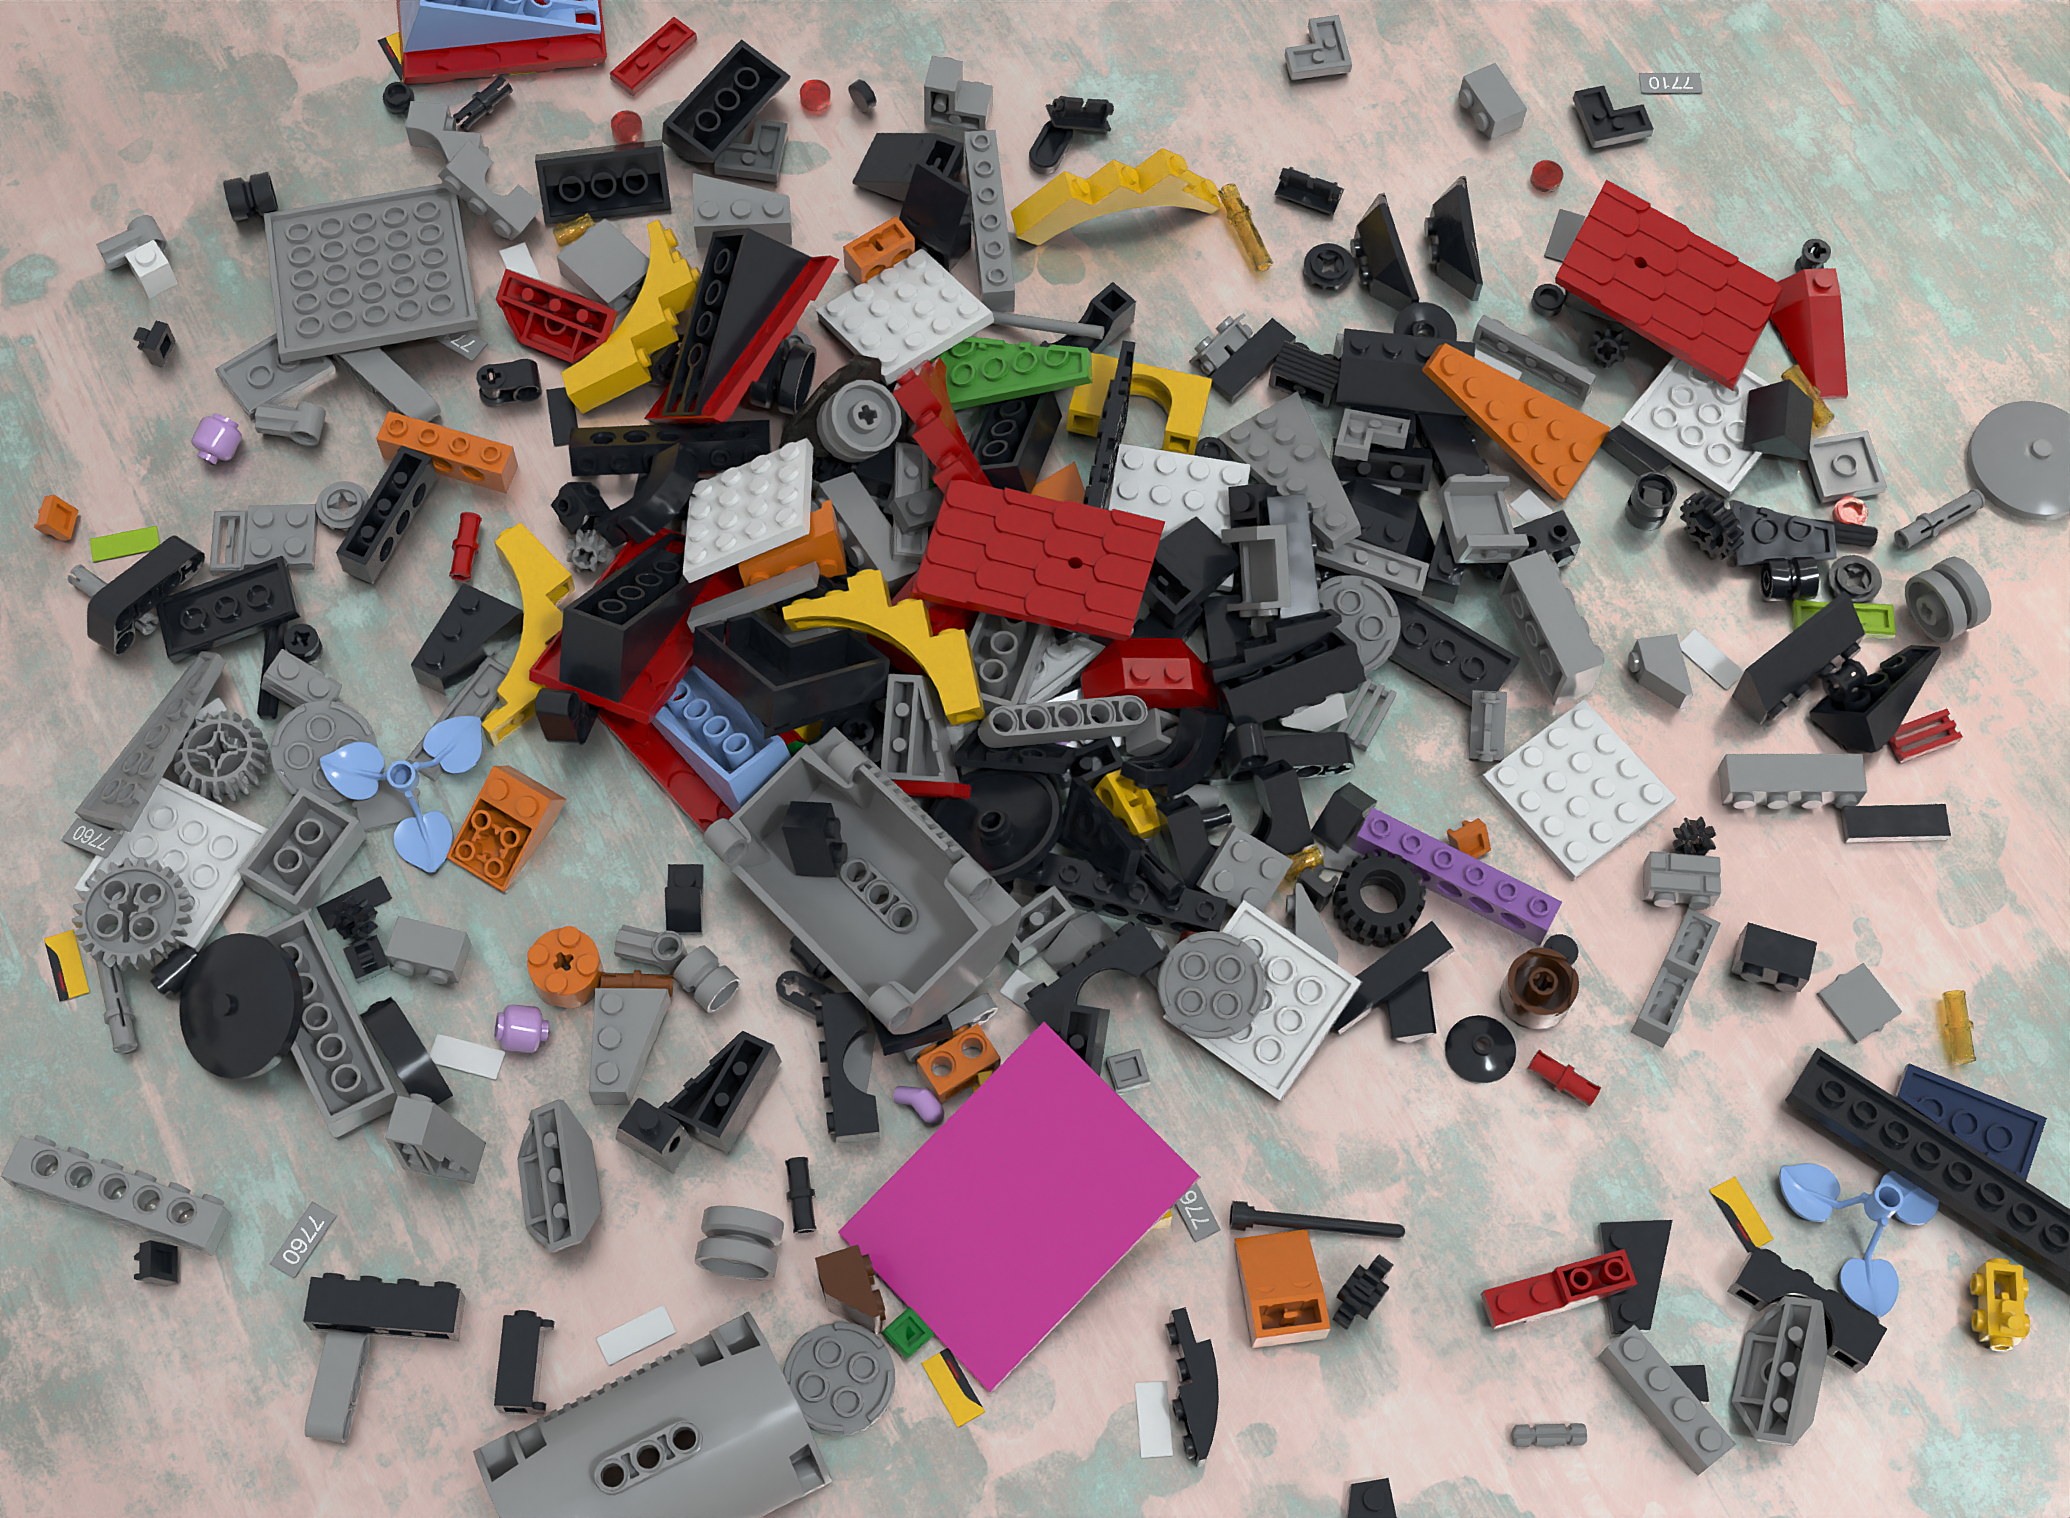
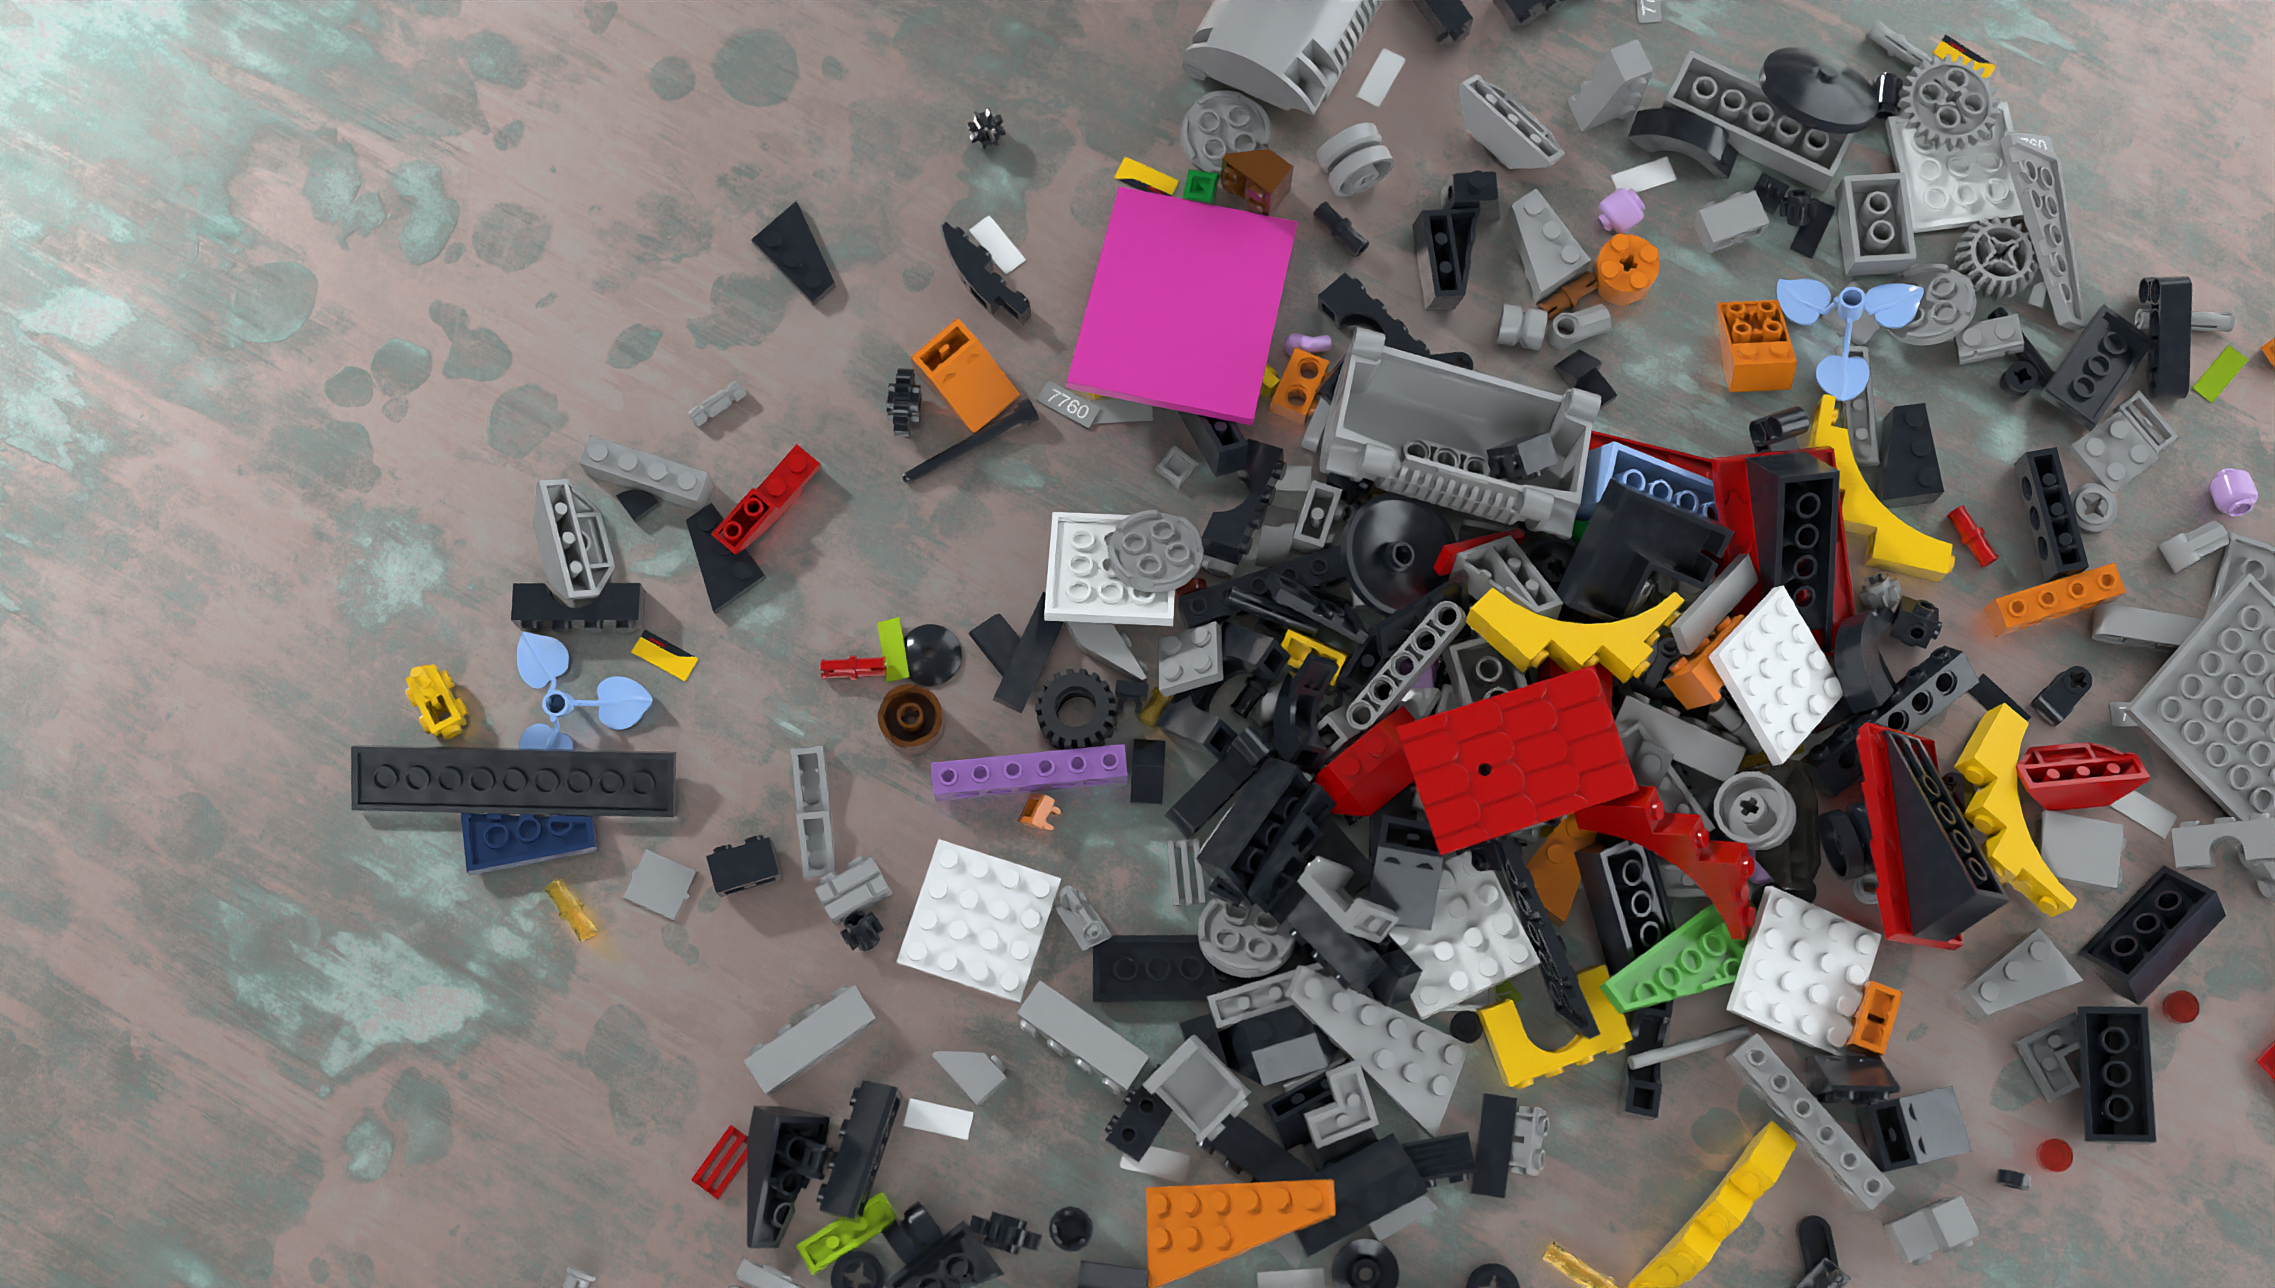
camera: 150 degrees right, 10 degrees up
clear yellow pin [553,213,595,247] -> none
red tile [610,17,697,96] -> none
black plate [1543,934,1579,966] -> none
black tile [1841,804,1951,842] -> none
none -> lime sticker [877,616,909,683]

